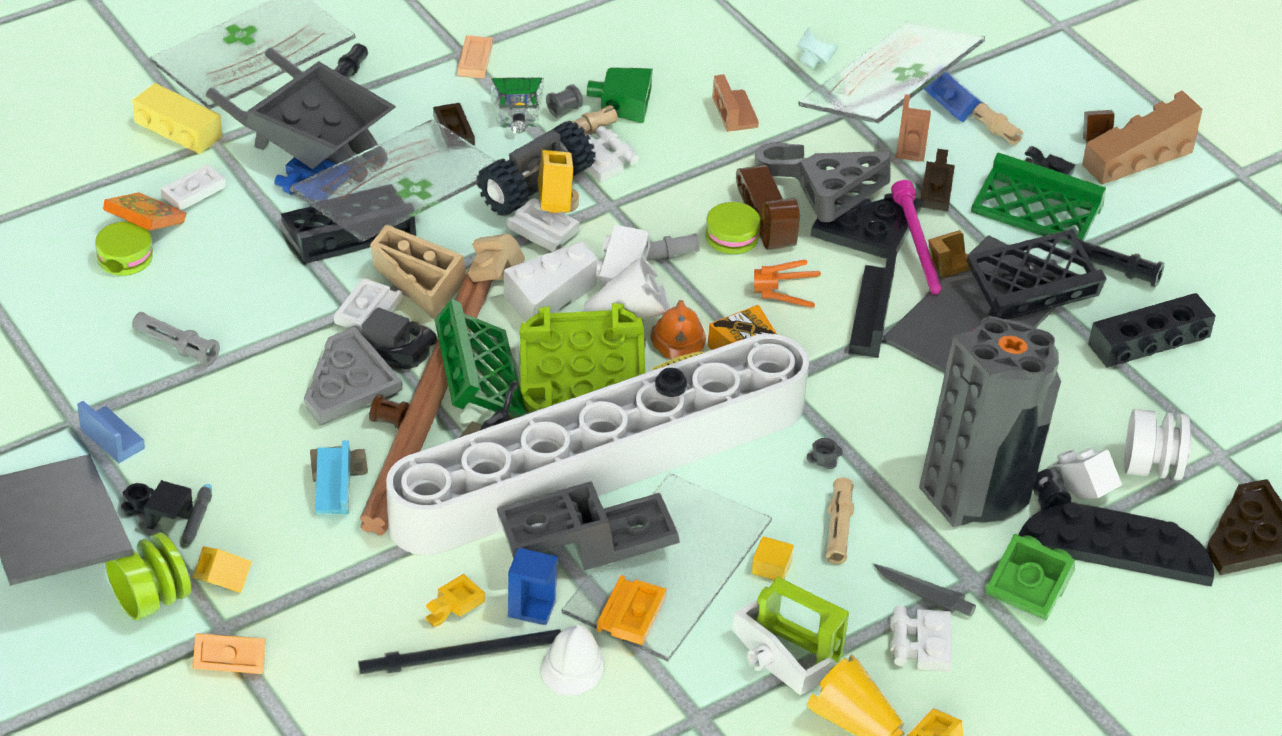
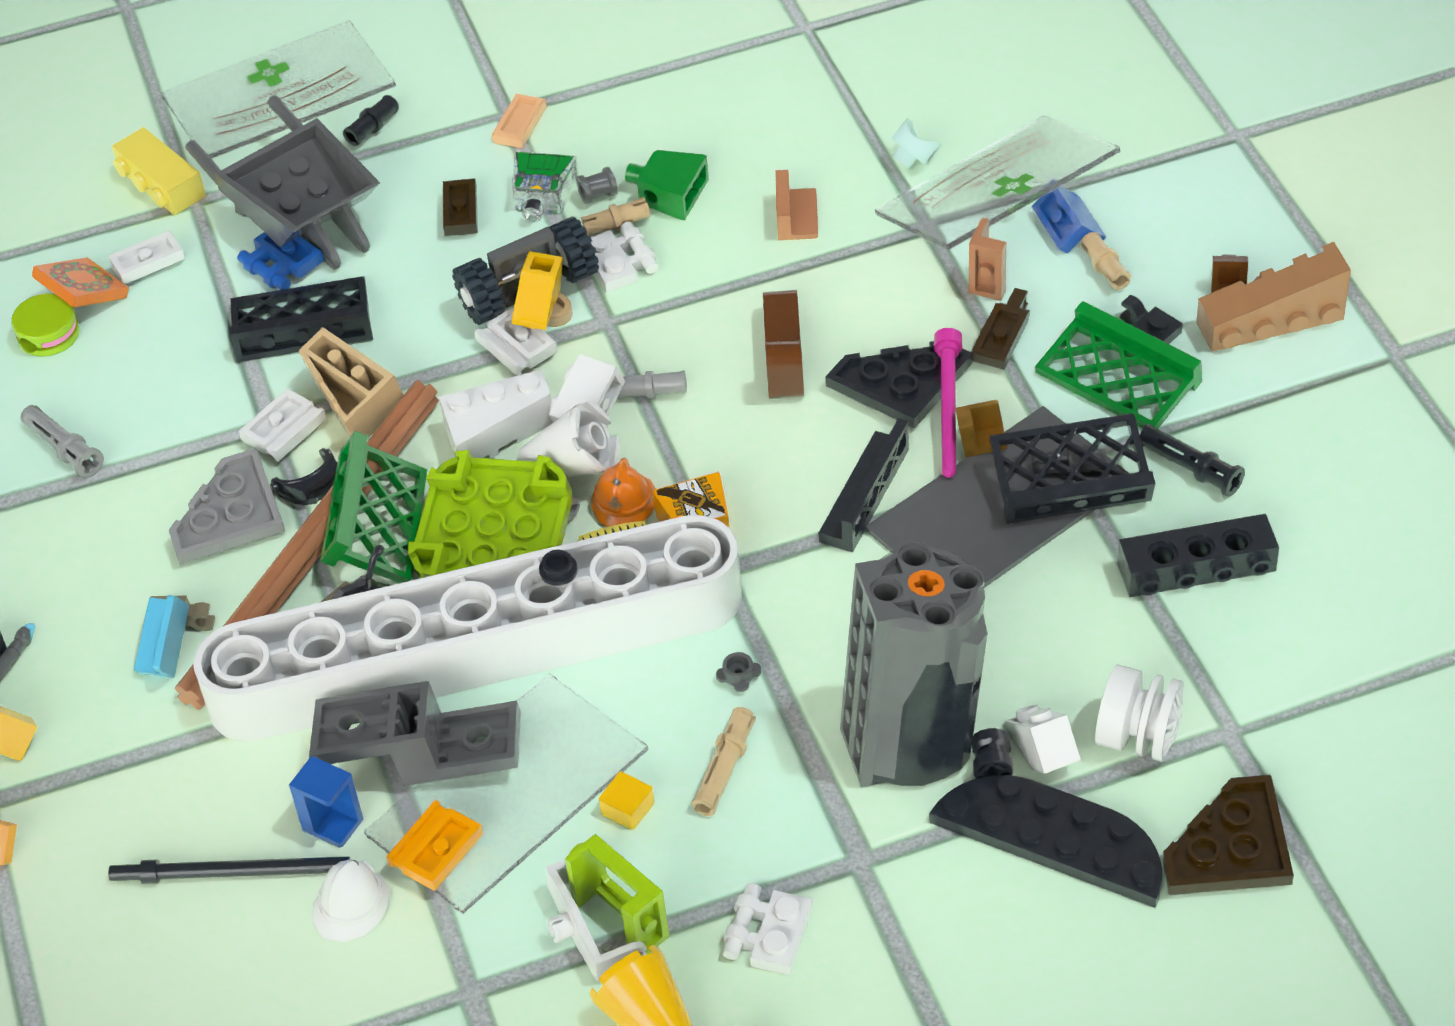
camera: 20 degrees right, 5 degrees up
clear piece [290,119,496,242] -> none
dark grey panel [362,307,410,350] -> none
reddish brown bush [369,394,409,429] -> none
yellow plate [425,574,485,627] -> none
tan brick [468,234,525,282] -> none
lime head [705,202,761,254] -> none
orange plant [754,259,821,308] -> none
dark grey piece [755,142,891,222] -> none
dark grey bar [873,563,976,617] -> none
bright green plate [986,534,1075,621] -> none

